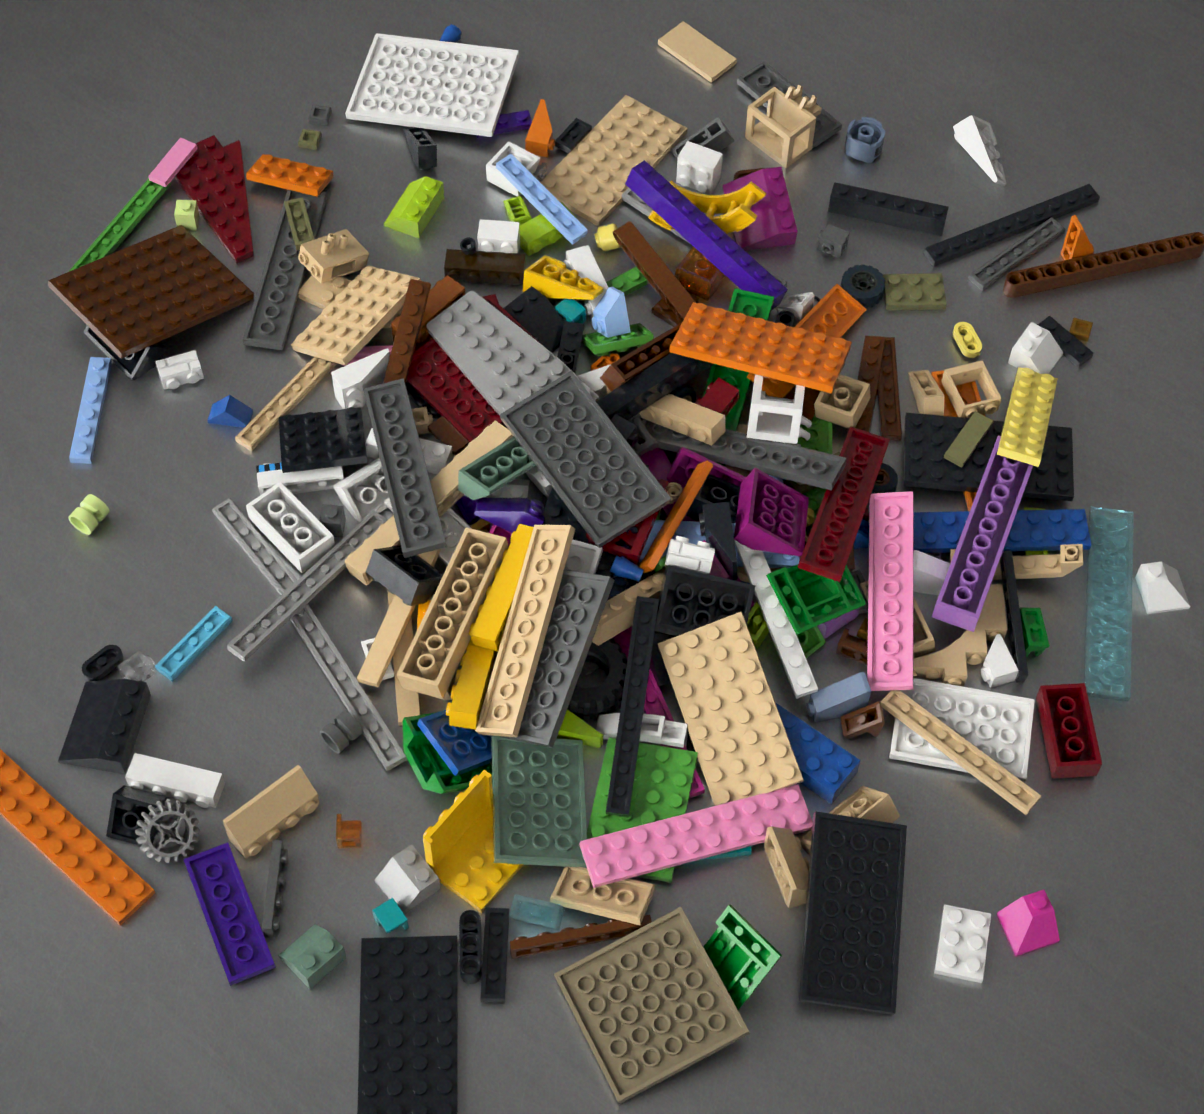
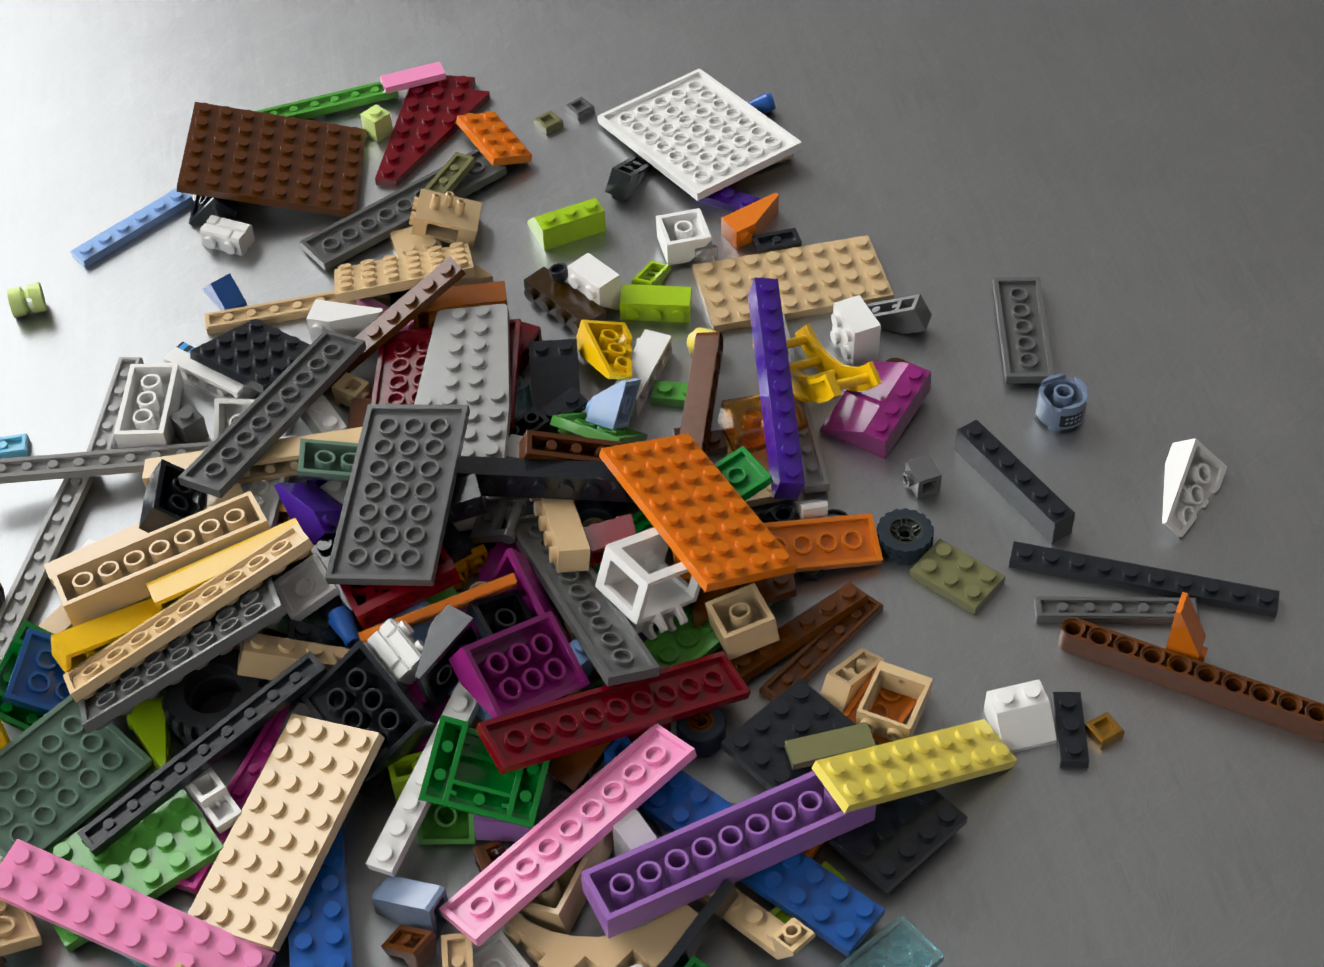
camera: 45 degrees right, 10 degrees down
light blue plate [496,154,588,245] -> none
teal panel [555,299,586,324] -> none
tan tile [658,21,737,83] -> none
tan piece [745,84,822,169] -> none
light yellow plate [953,322,982,358] -> none

